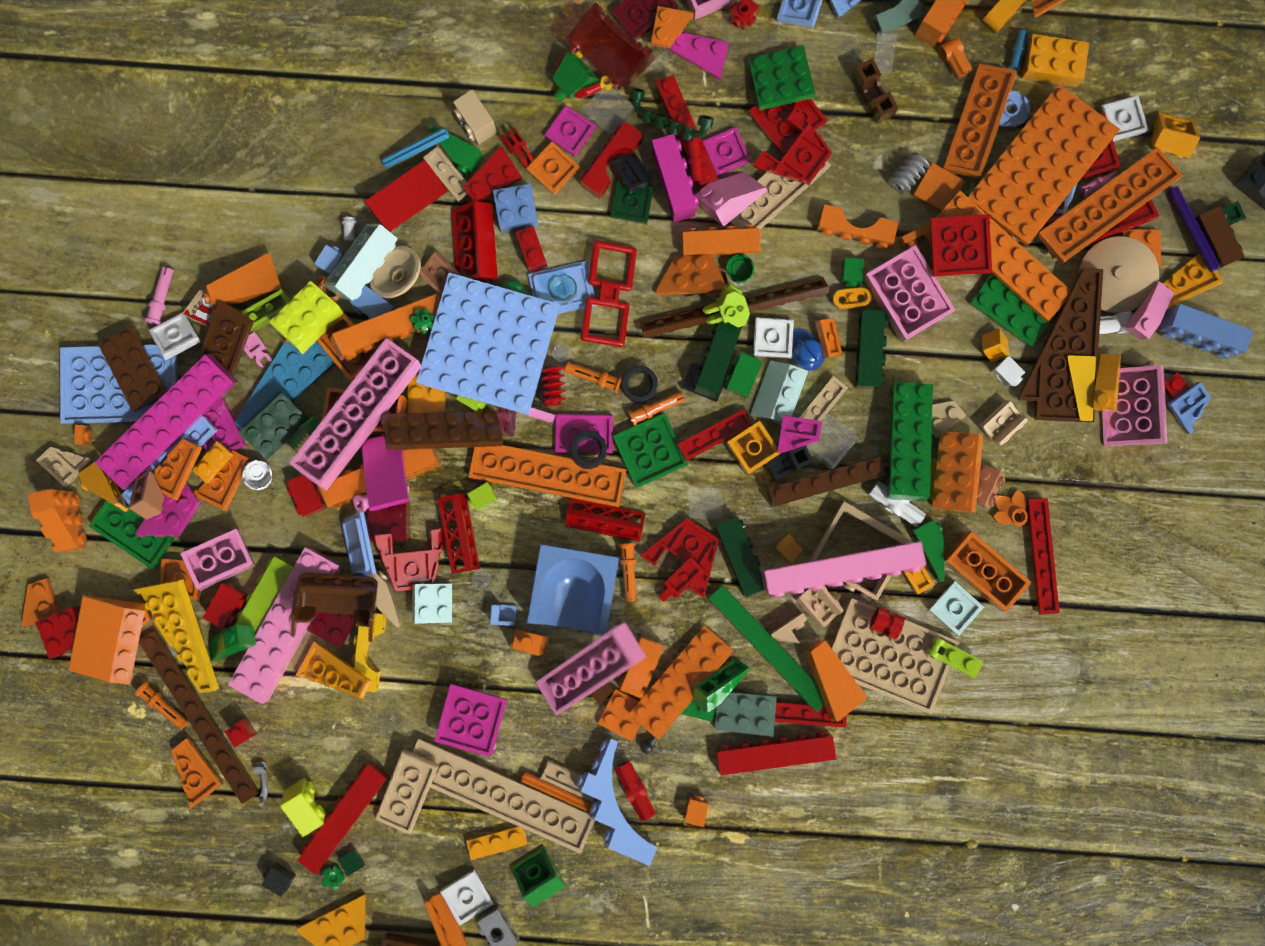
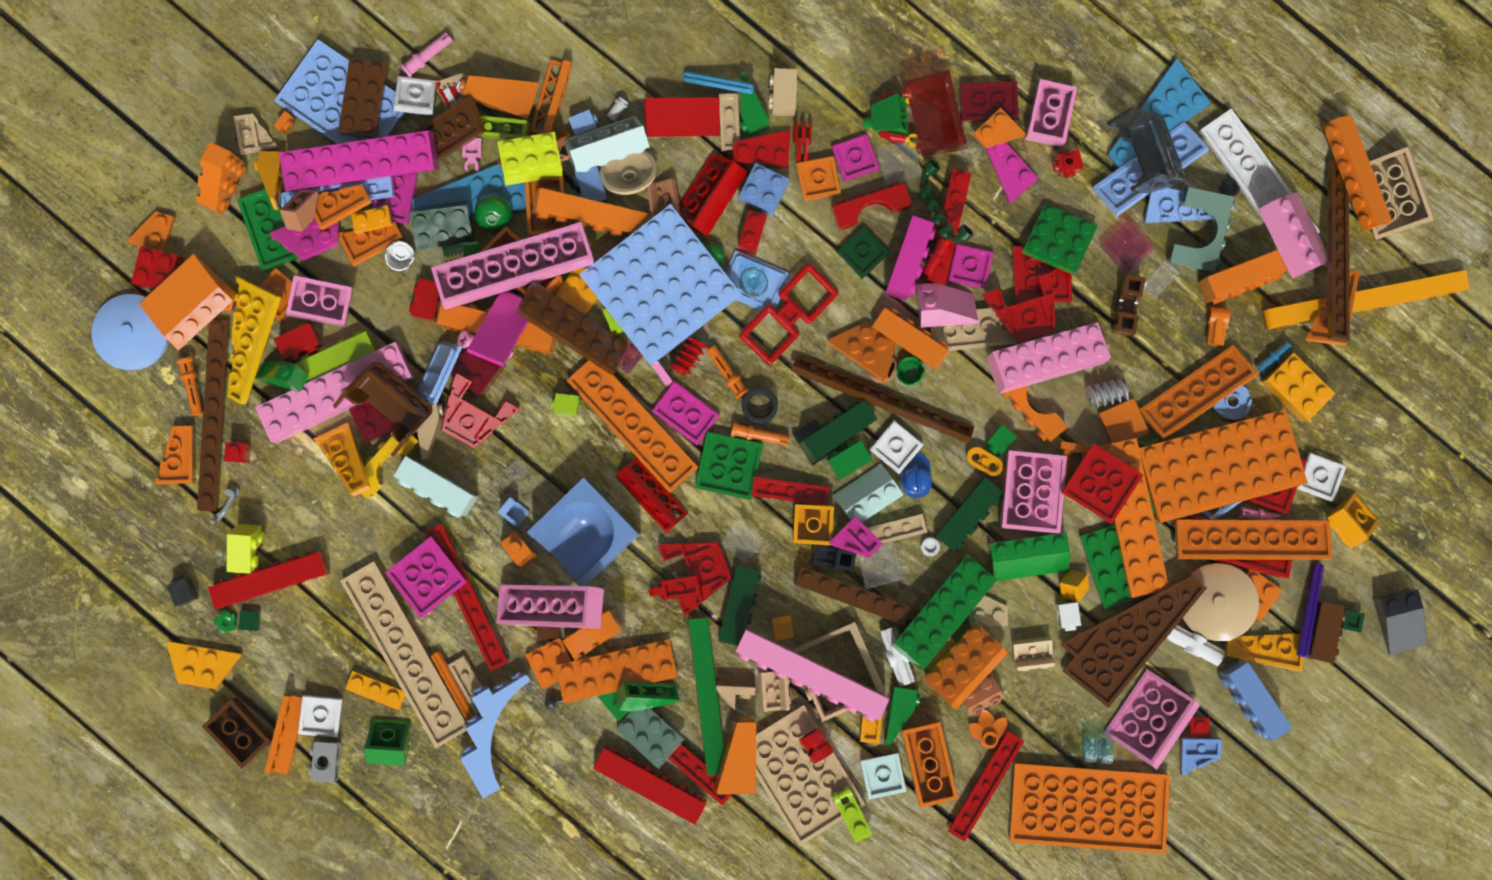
camera: 40 degrees right, 0 degrees up
tan tile [375,749,439,835] -> none
green plant [410,309,435,334] -> none
light aqua plate [412,584,452,624] -> none
red fence [438,494,480,574] -> none
clear plate [552,343,571,362] -> none
black tyre [570,431,607,469] -> none
black plate [611,152,654,194] -> none
red piece [615,760,656,822] -> none
orange pin [618,543,637,602] -> none
orange brick [684,794,709,827] -> none
lime hinge [703,284,750,327] -> none
orange plate [815,318,843,359] -> none
yellow sticker [1068,356,1096,421] -> none
light orange slope [1093,354,1121,412] -> none
bright pink slope [1124,281,1174,340] -> none
none -> light blue dish [92,294,169,371]
none -> light aqua brick [394,456,478,518]
none -> red plate [424,524,509,671]
none -> green cylinder [474,193,513,232]
none -> orange fence [530,59,573,134]
none -> white tile [920,537,940,556]
none -> bright pink brick [986,322,1111,394]
none -> green slope [987,533,1070,581]
none -> orange plate [1009,763,1170,854]
none -> clear light blue wheel [1082,737,1115,764]
none -> clear pink plate [1100,220,1155,274]

